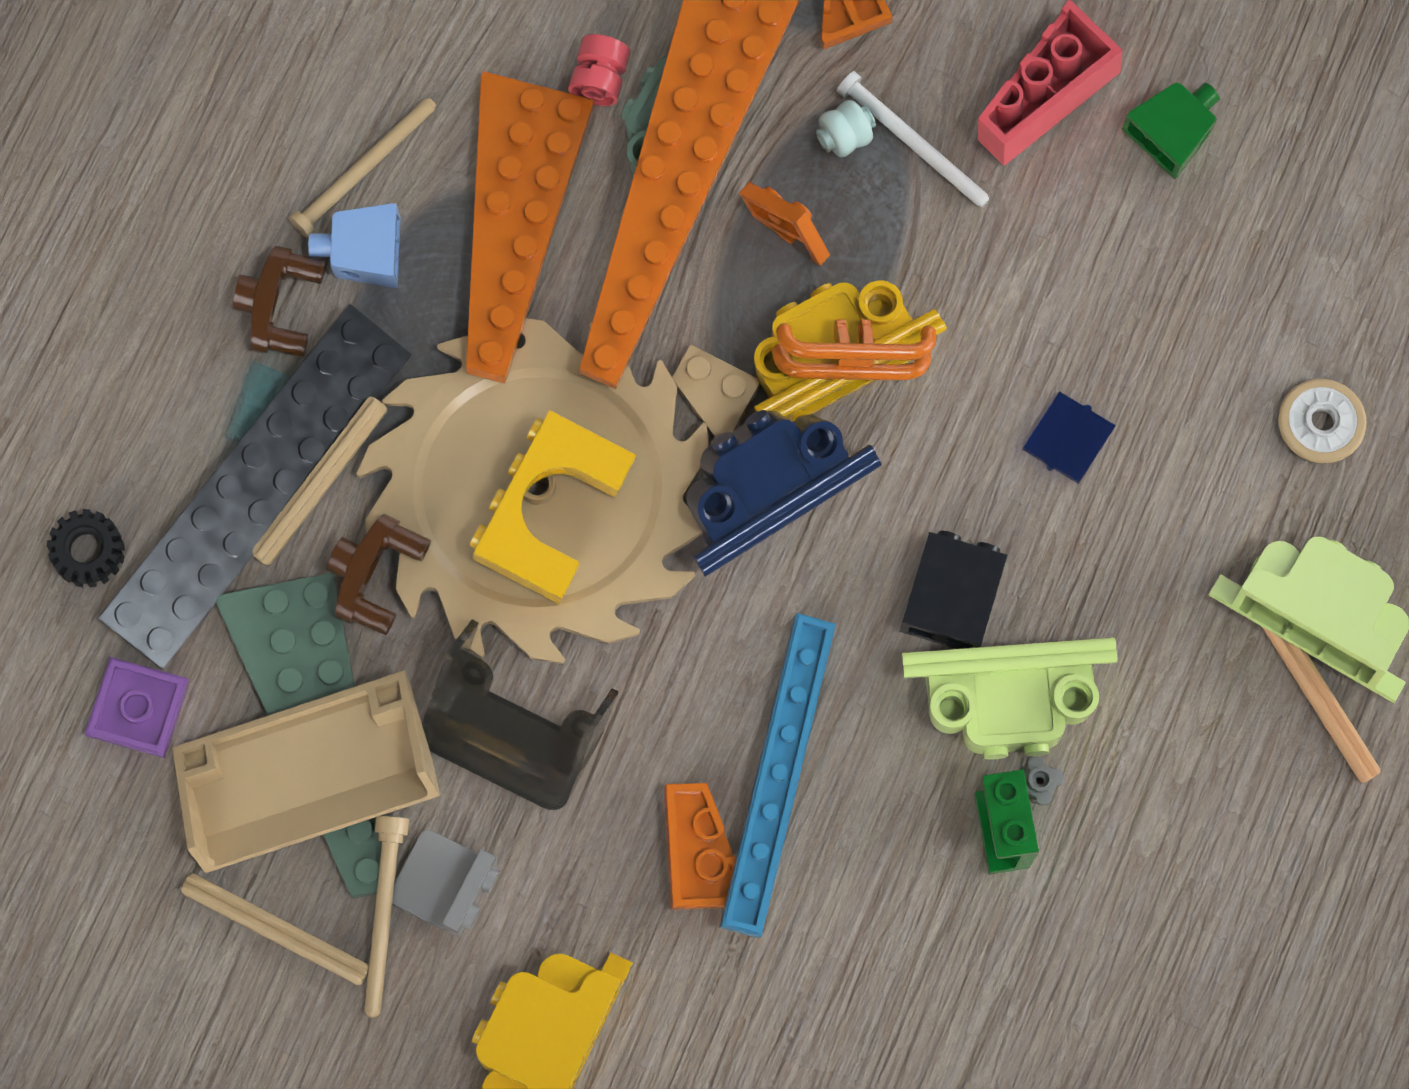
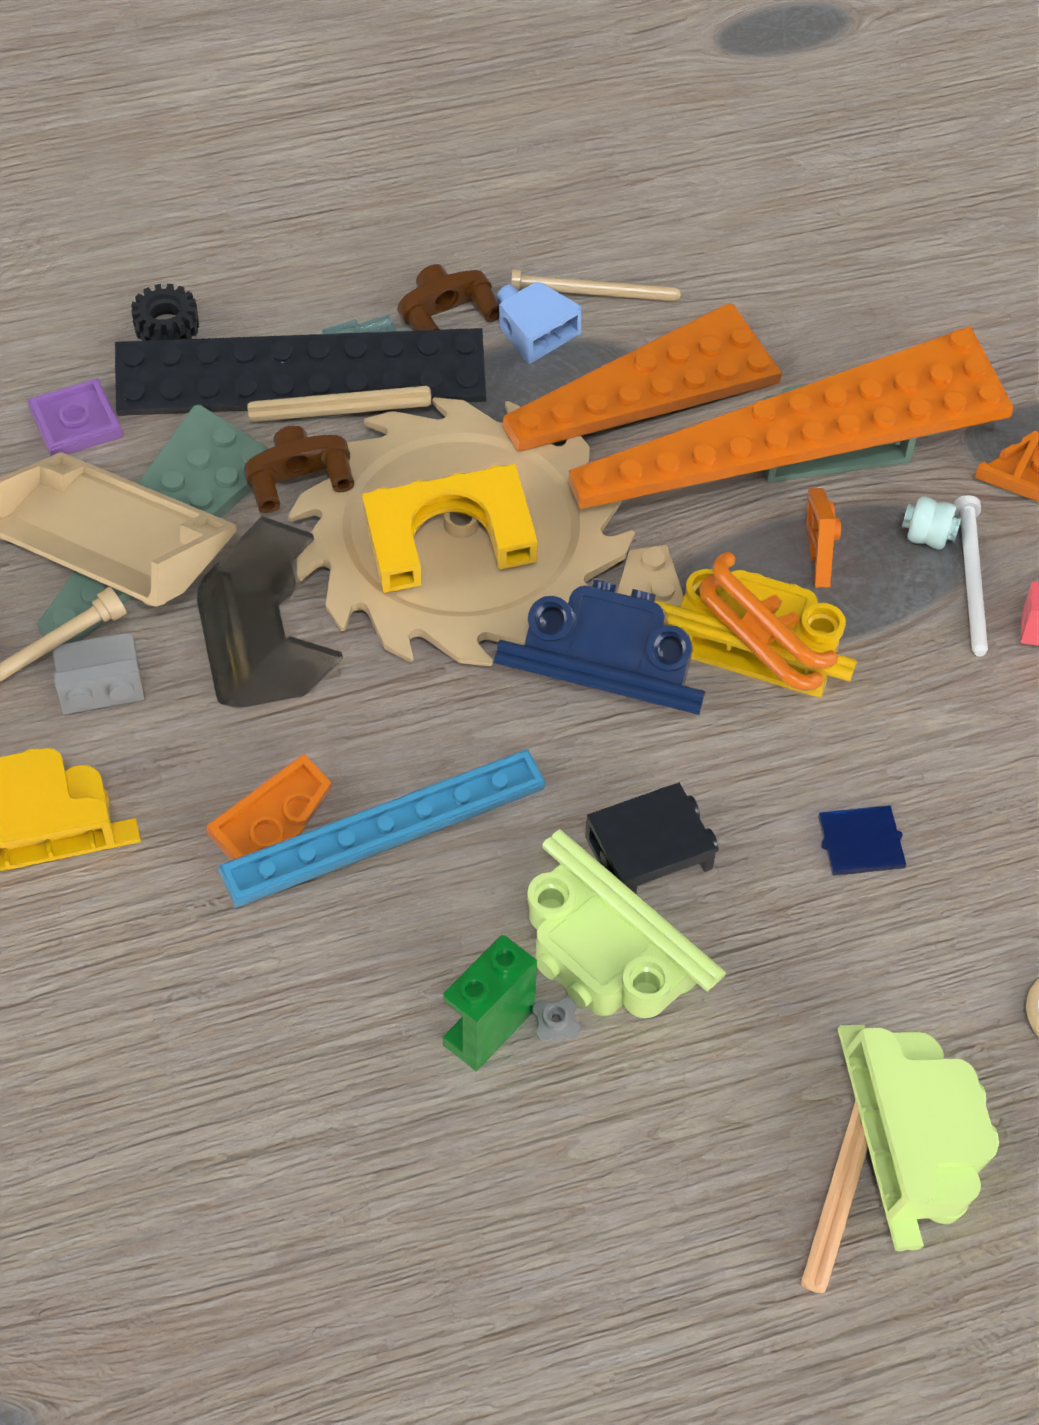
camera: 50 degrees right, 20 degrees down
coral wheel [568,34,630,106] -> none

